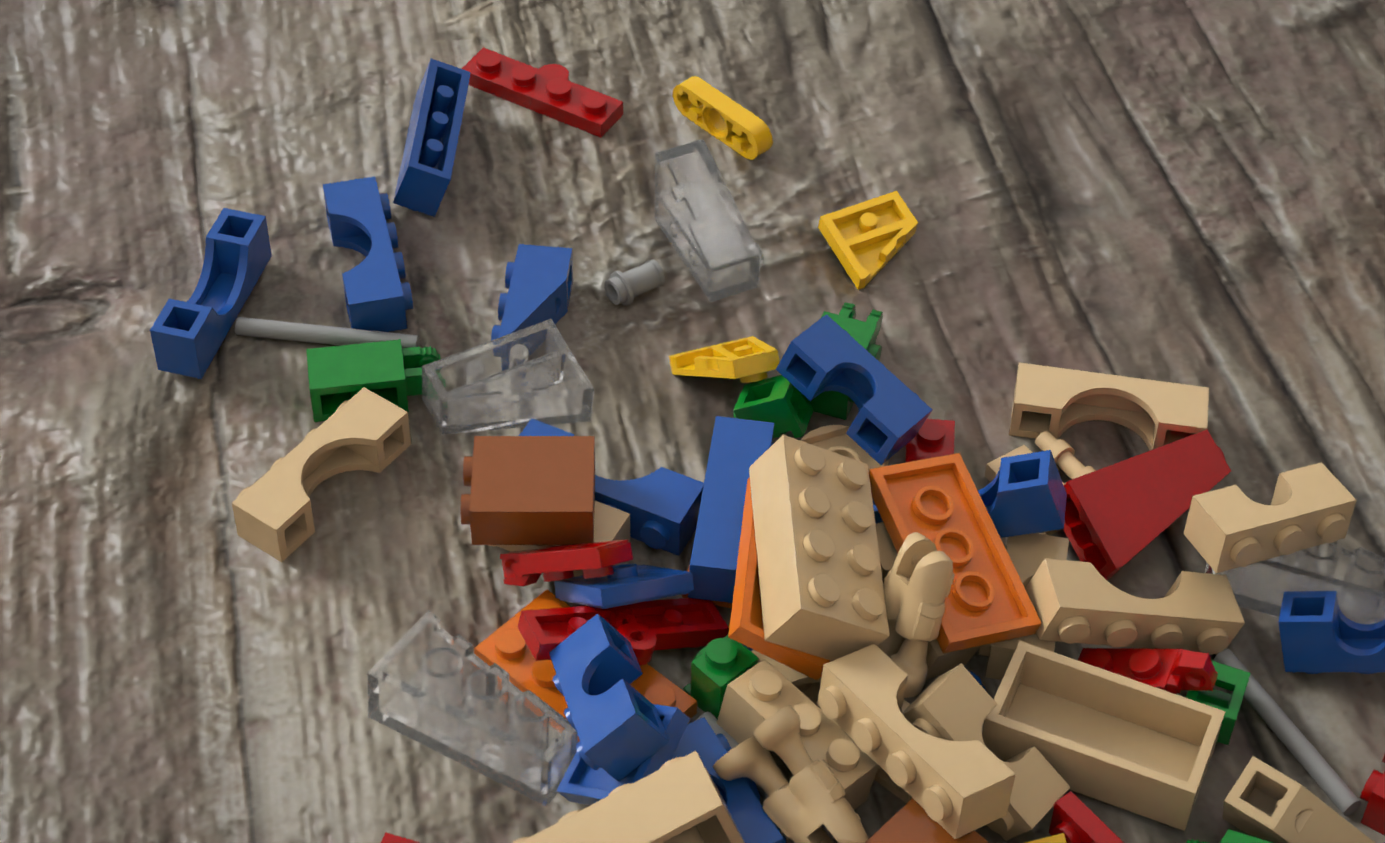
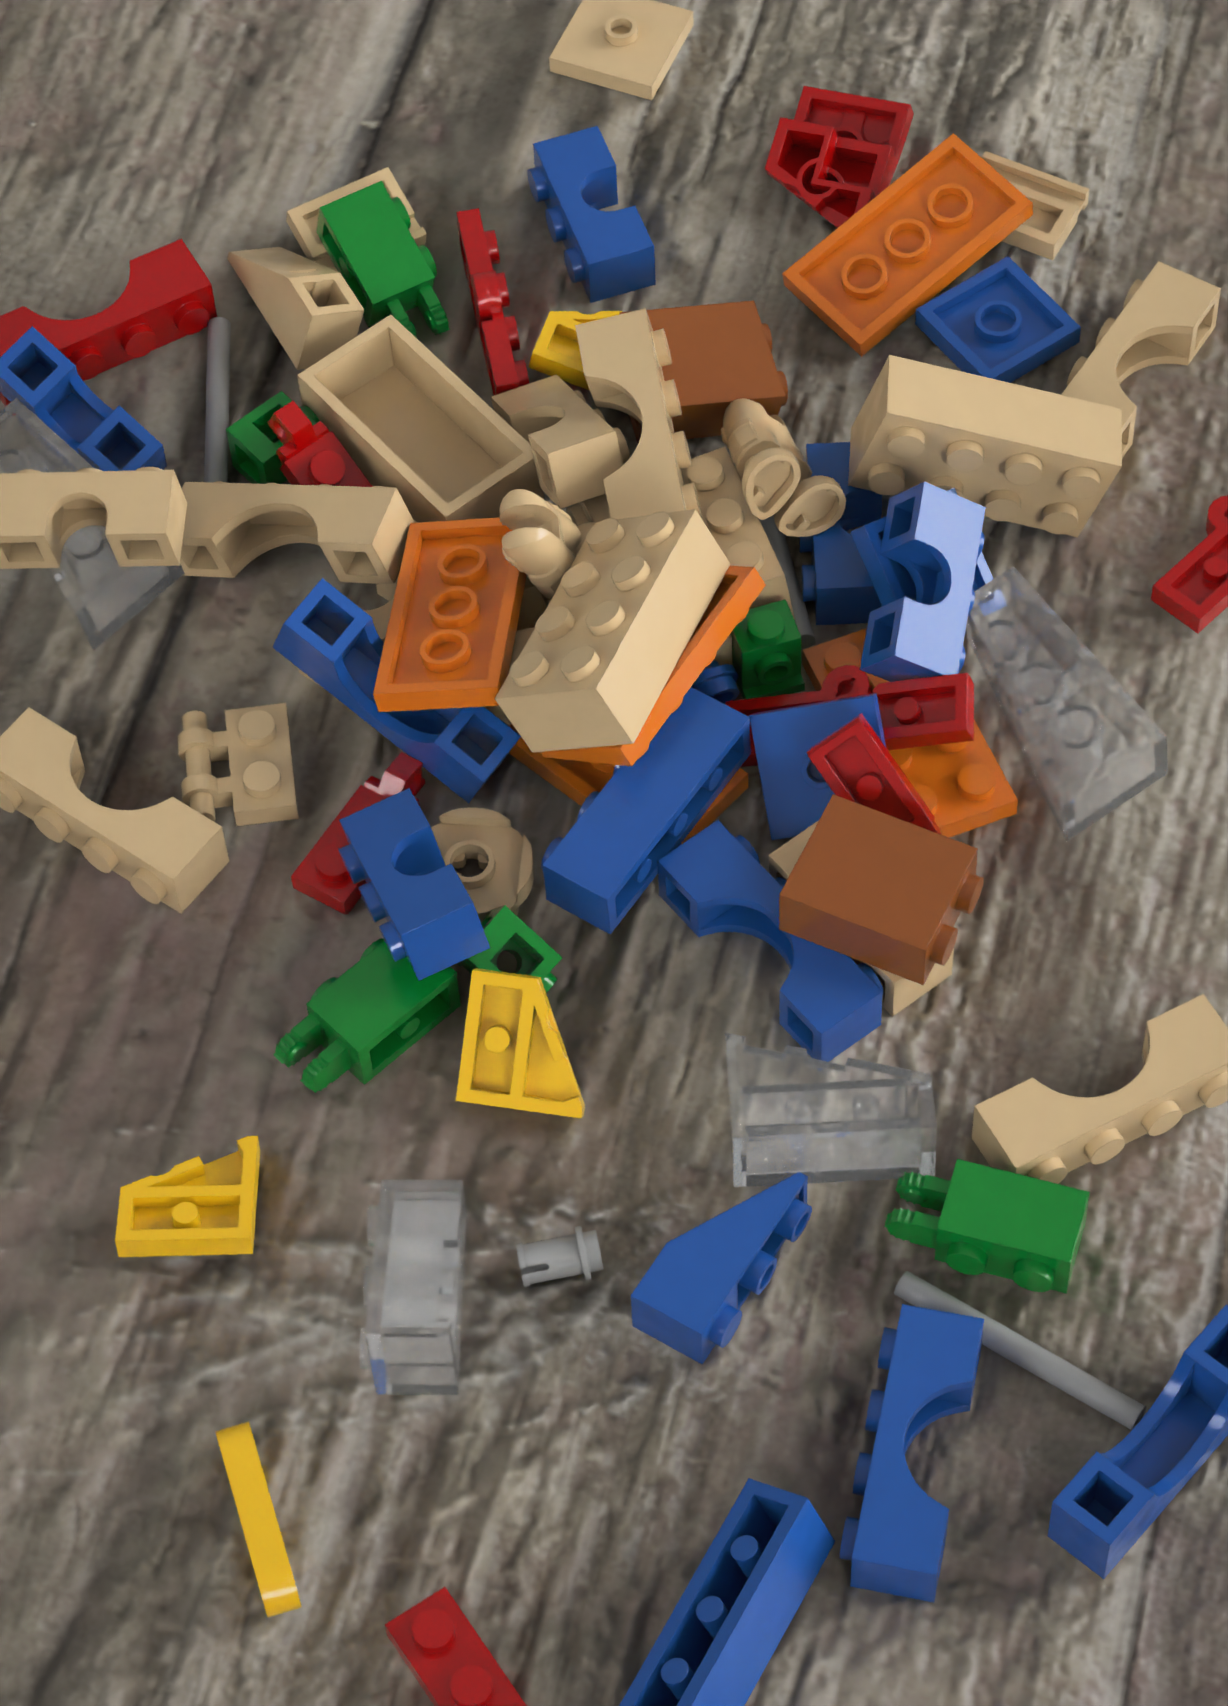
camera: 150 degrees left, 10 degrees up
red slope [1063,429,1231,581] -> none

